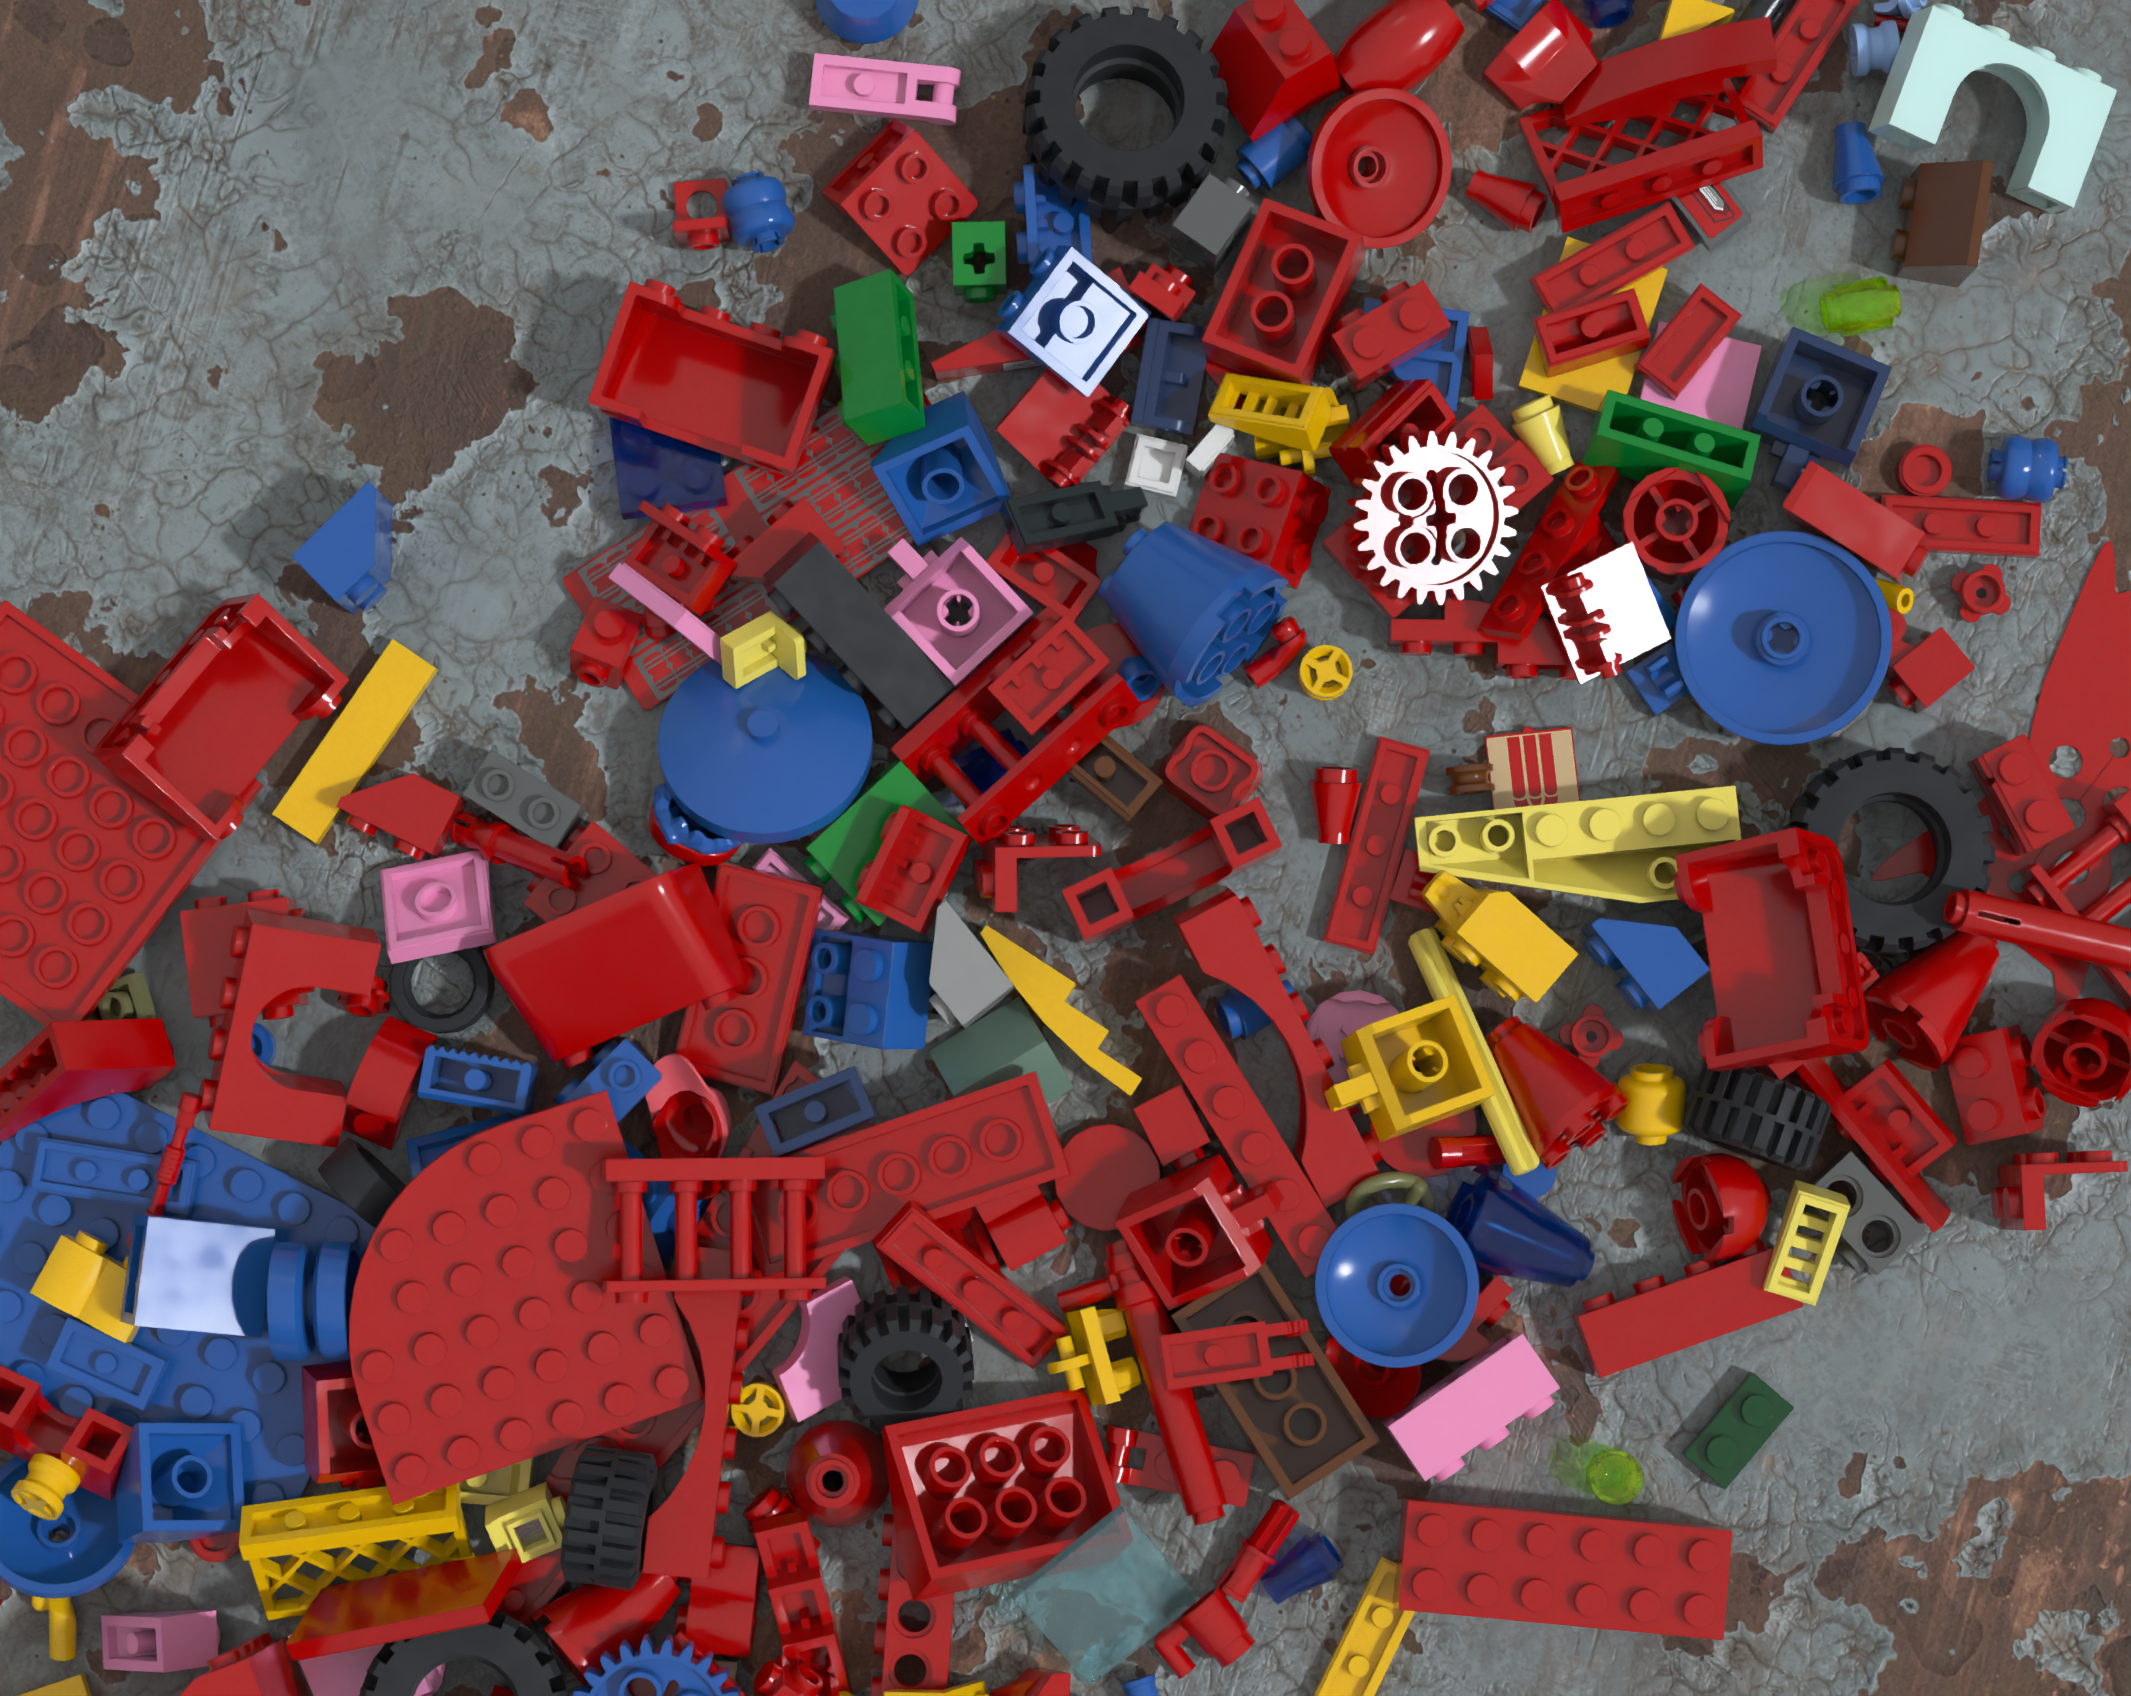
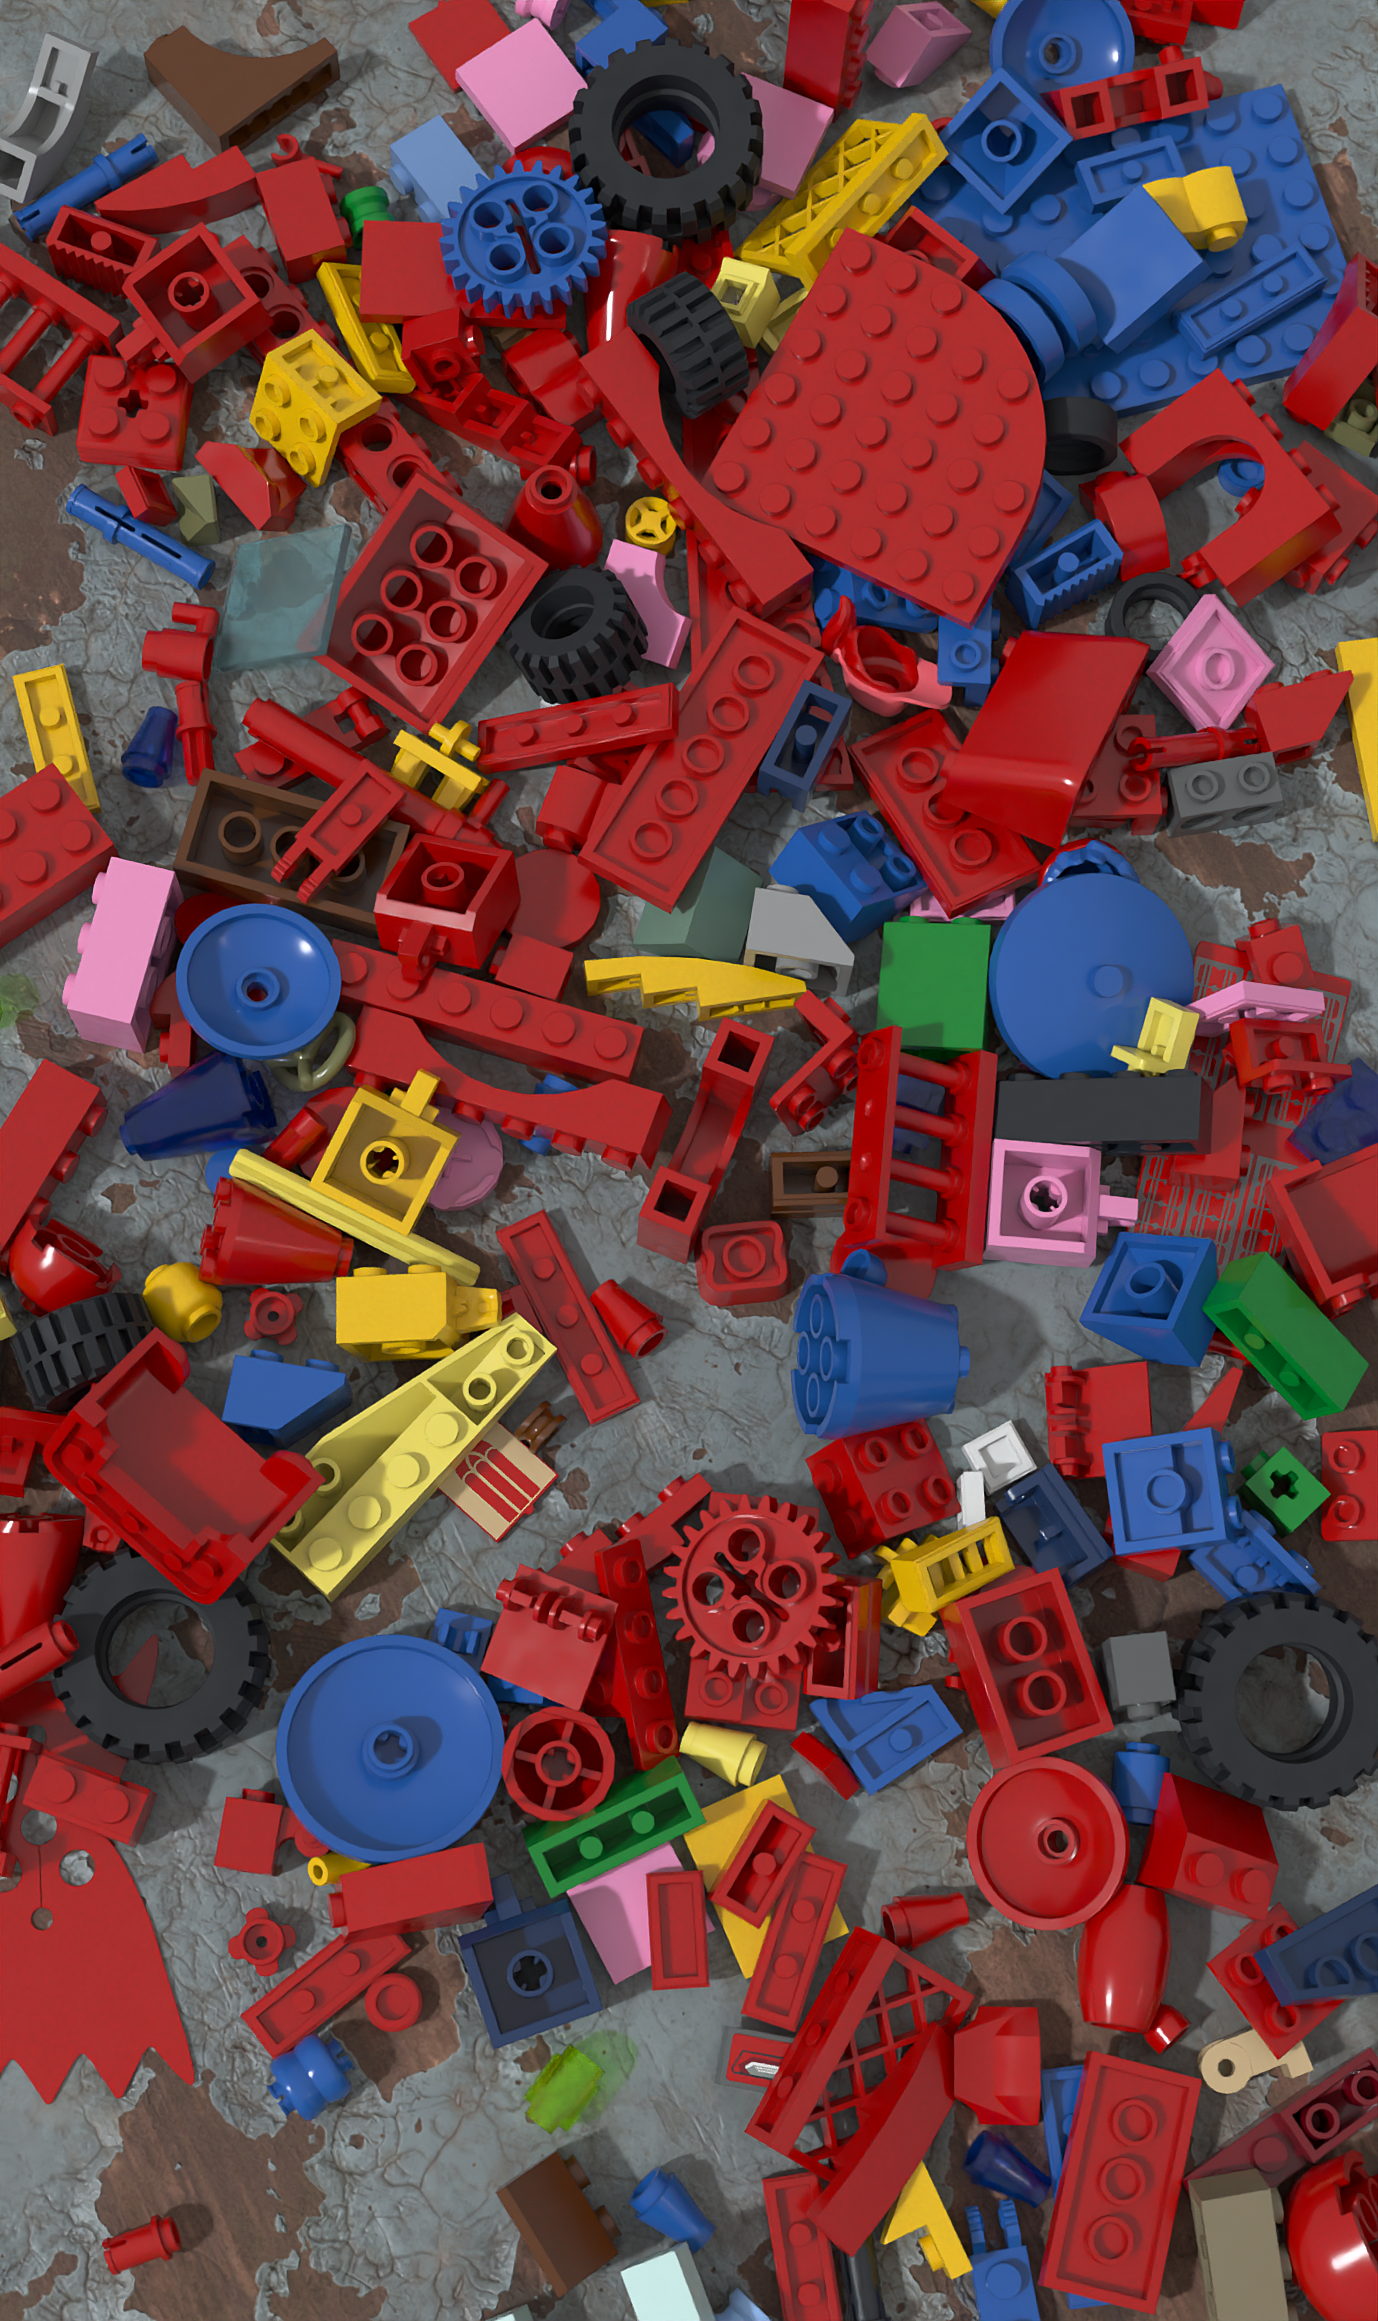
camera: 125 degrees right, 10 degrees down
yellow wheel [11,1453,81,1520] -> none
red piece [127,1091,201,1249] -> none
red tile [285,1548,523,1661] -> none
red fence [601,1157,826,1303] -> none
red bracket [855,804,973,934] -> none
red slope [986,531,1103,623] -> none
red bracket [987,615,1111,737] -> none
black hinge [999,480,1148,556] -> none
red slope [1128,263,1197,322] -> none
red arm [1243,616,1307,689] -> none
yellow wheel [1298,645,1353,702] -> none
red brick [1328,280,1451,391] -> none

